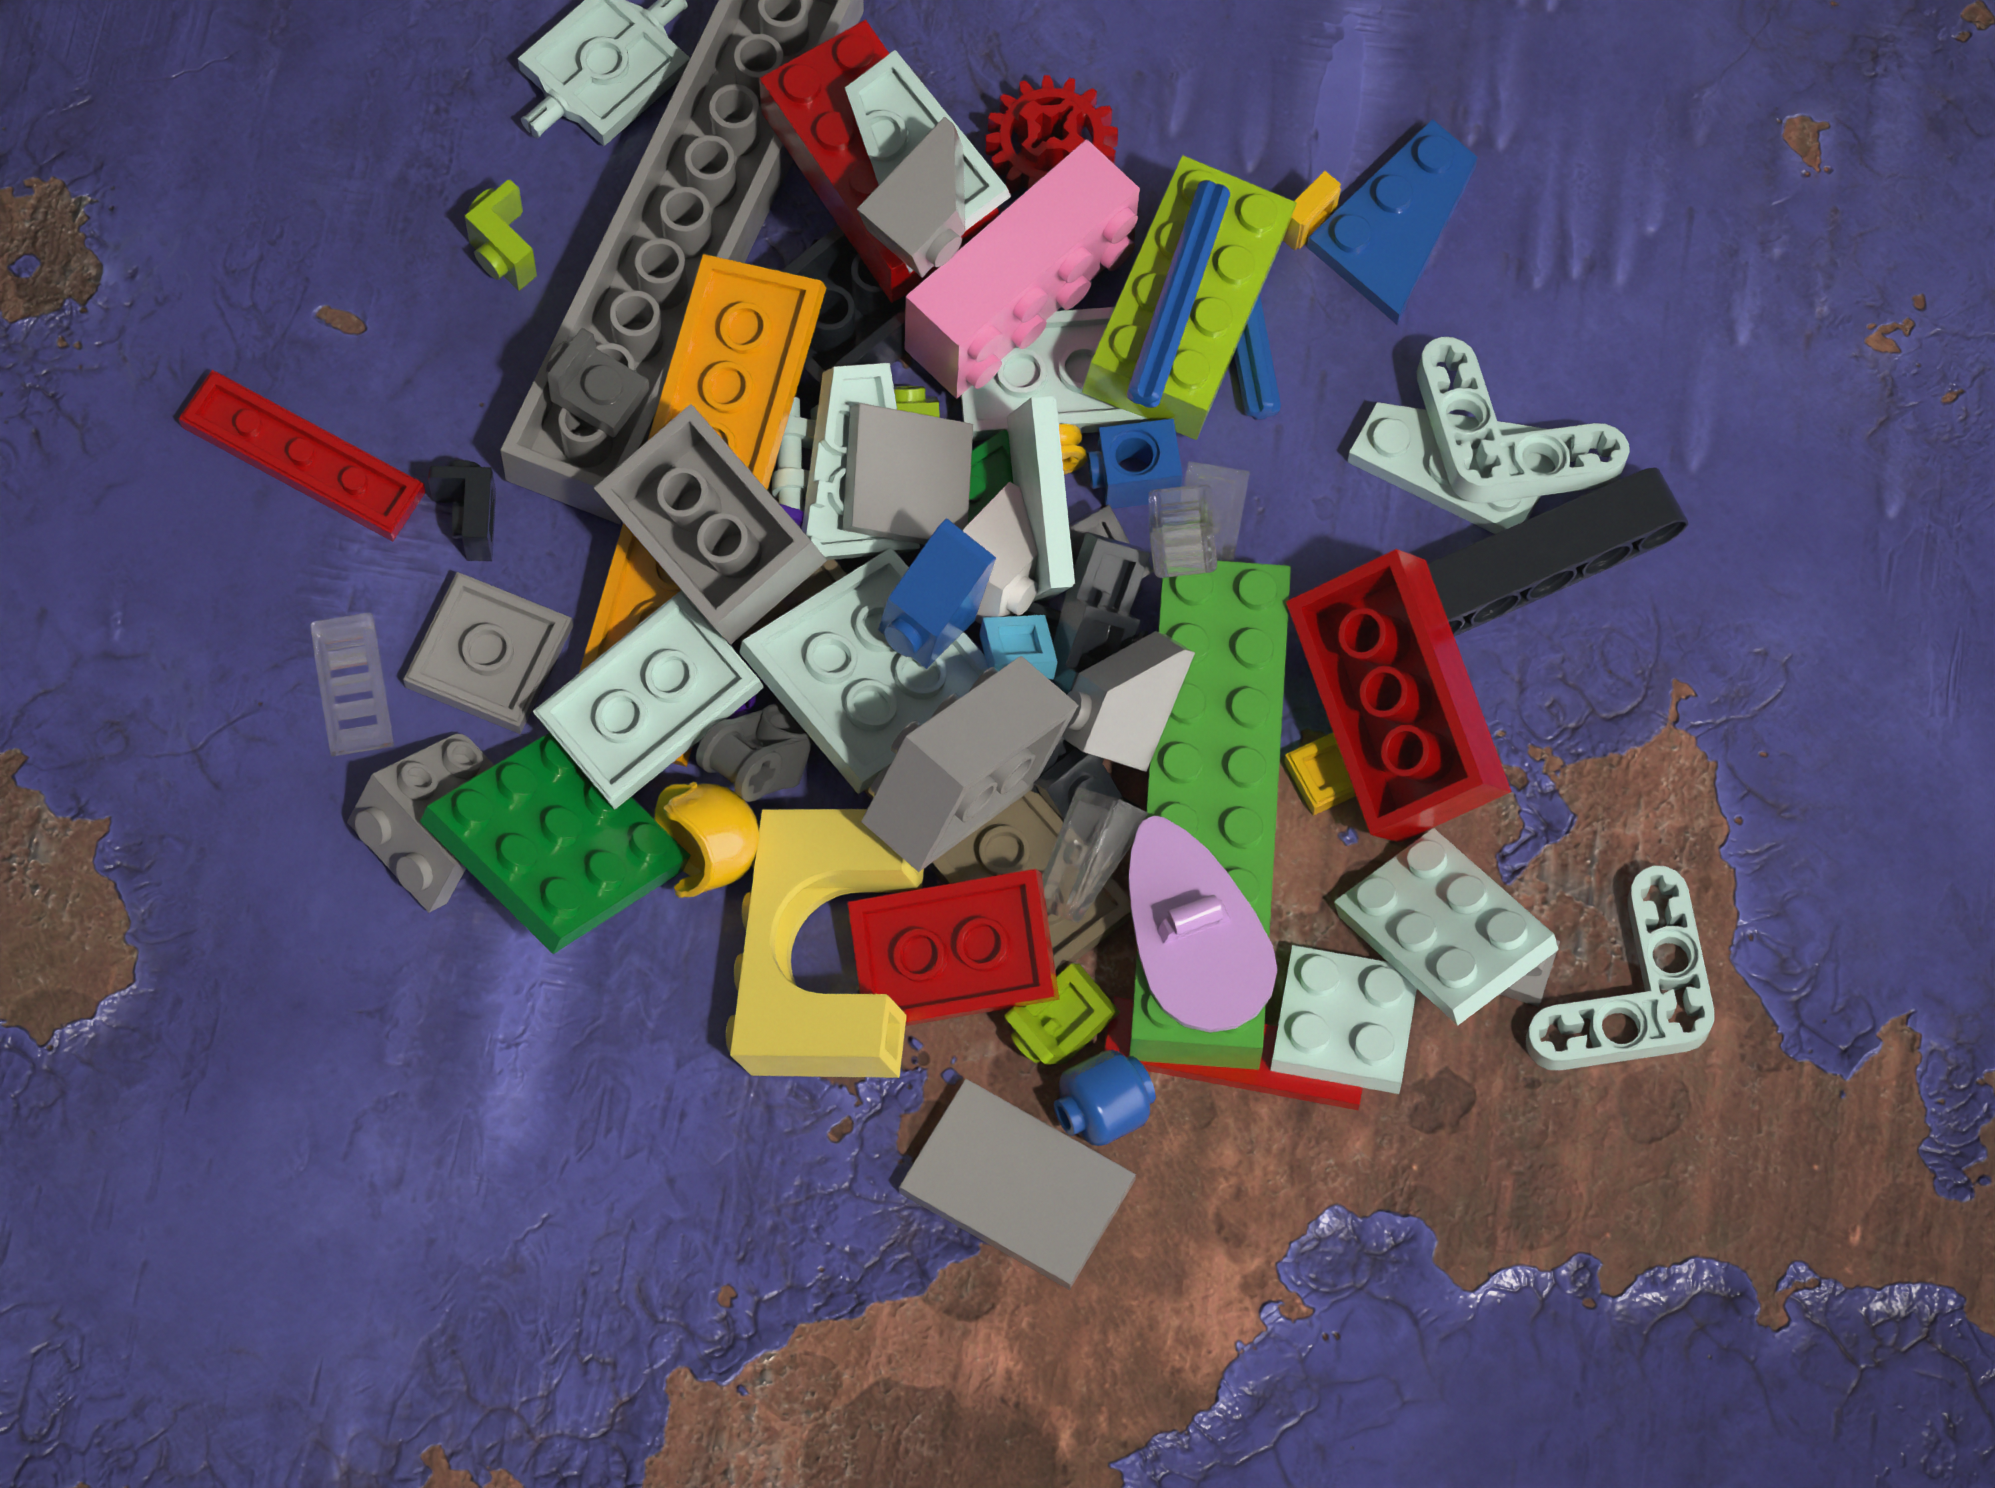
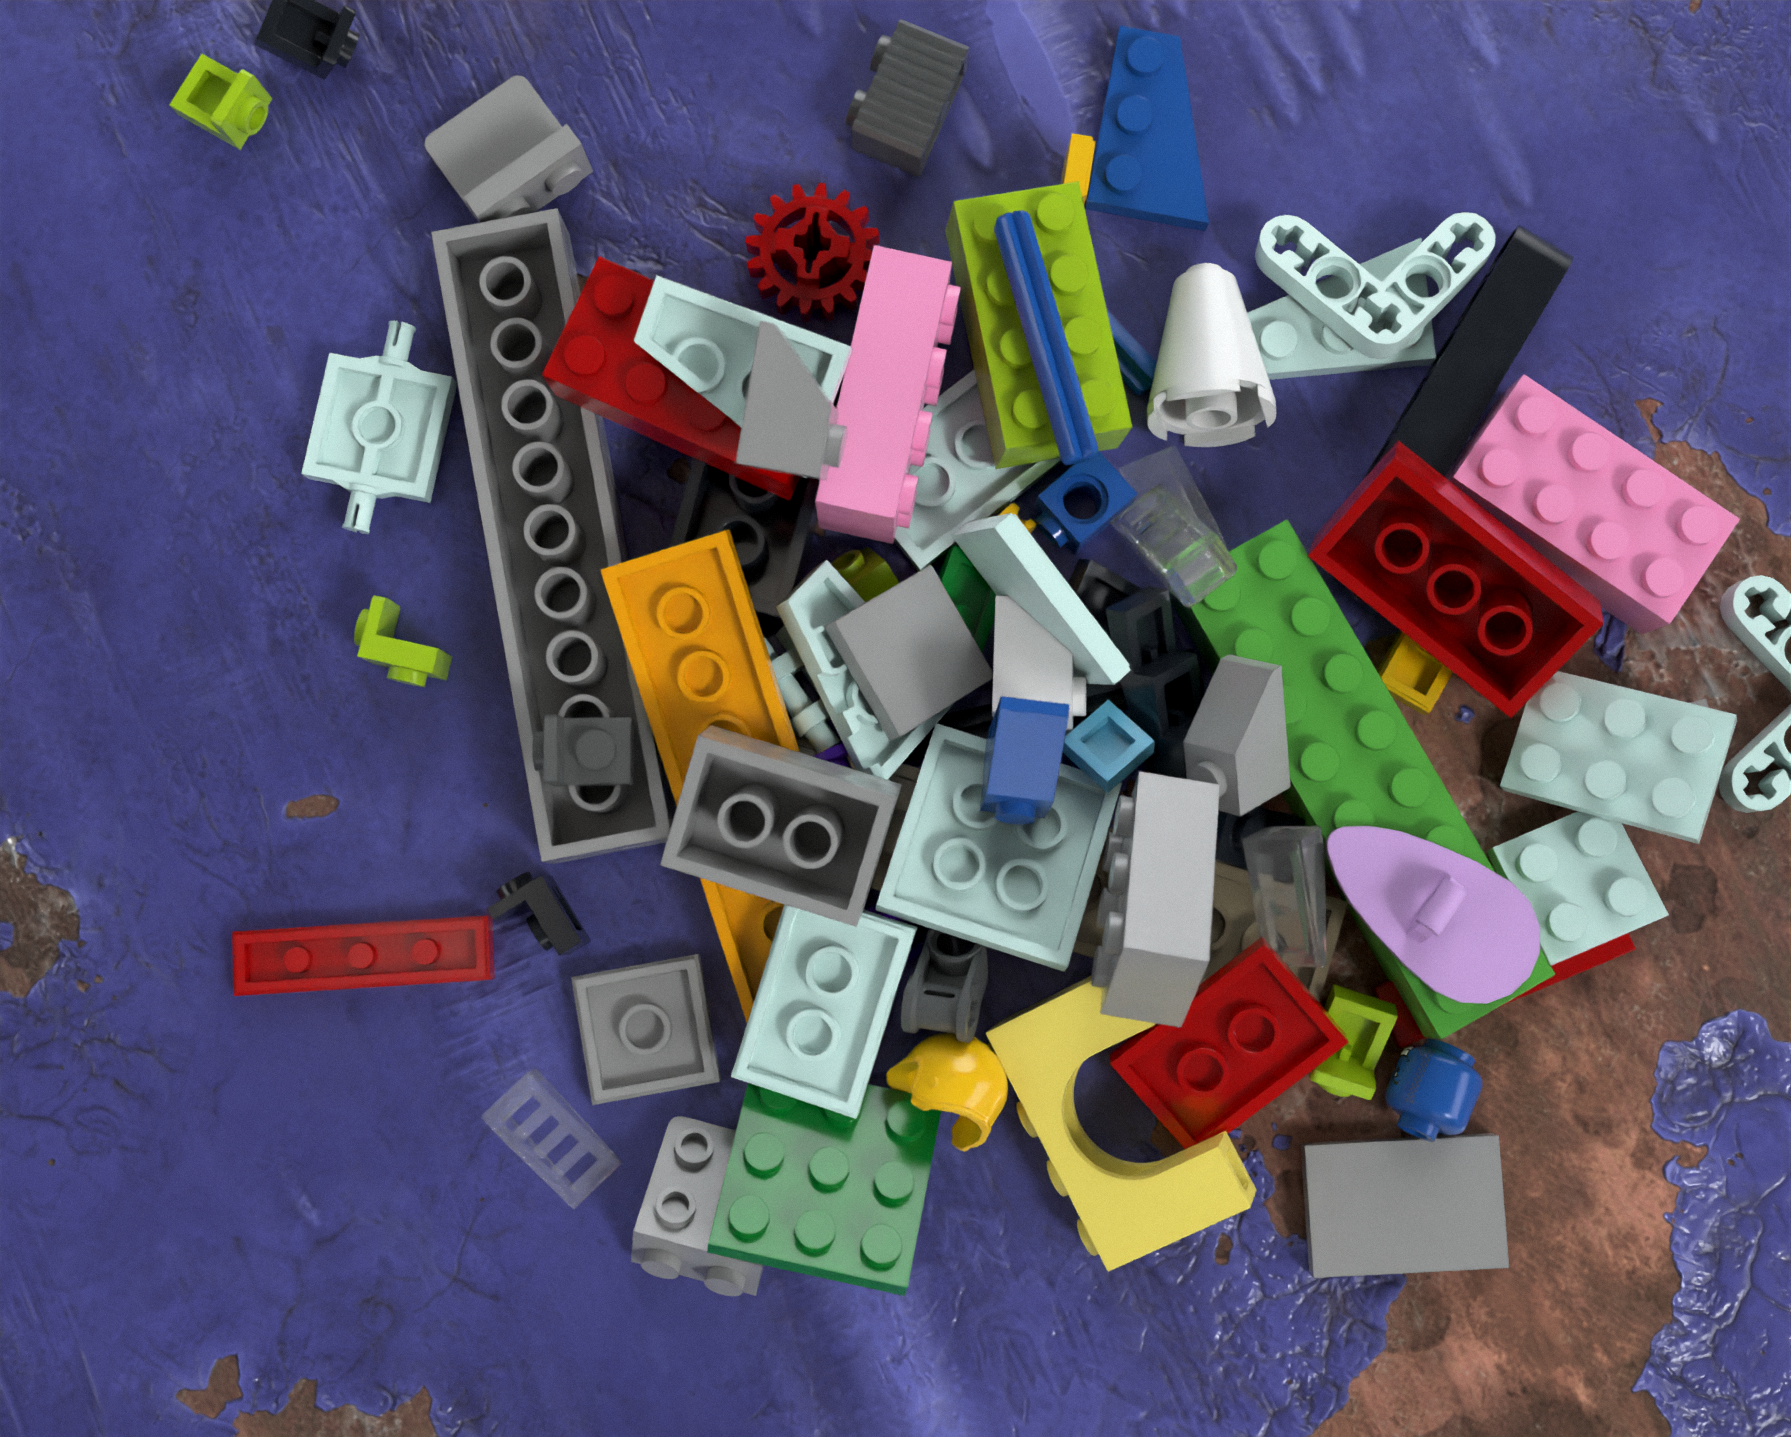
camera: 30 degrees left, 15 degrees up
none -> dark grey brick [846,19,969,177]
none -> white cone [1147,263,1276,447]
none -> bright pink brick [1445,374,1740,635]

